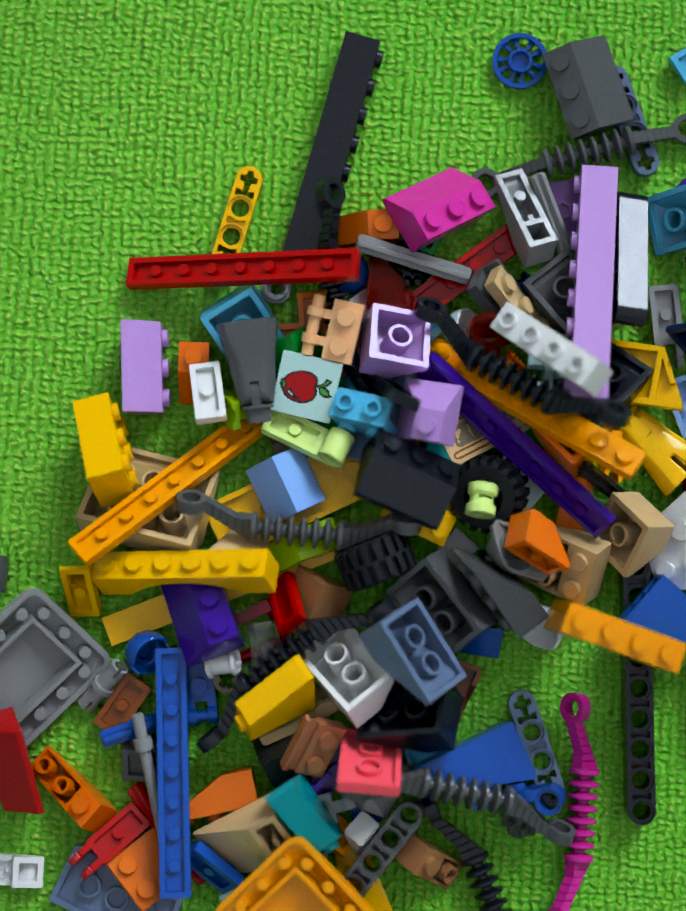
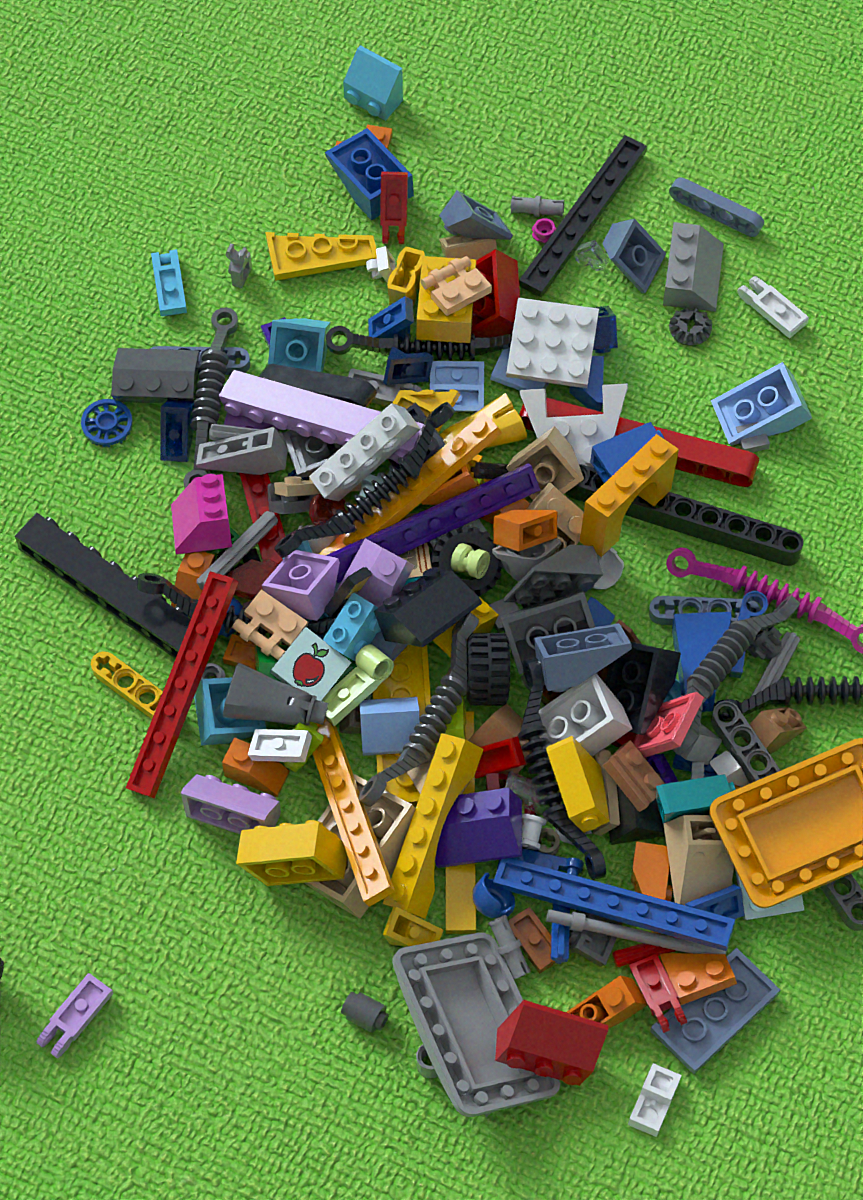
camera: 70 degrees left, 25 degrees down
none -> clear blue slope [160,400,194,462]
none -> light grey axle [752,632,800,696]

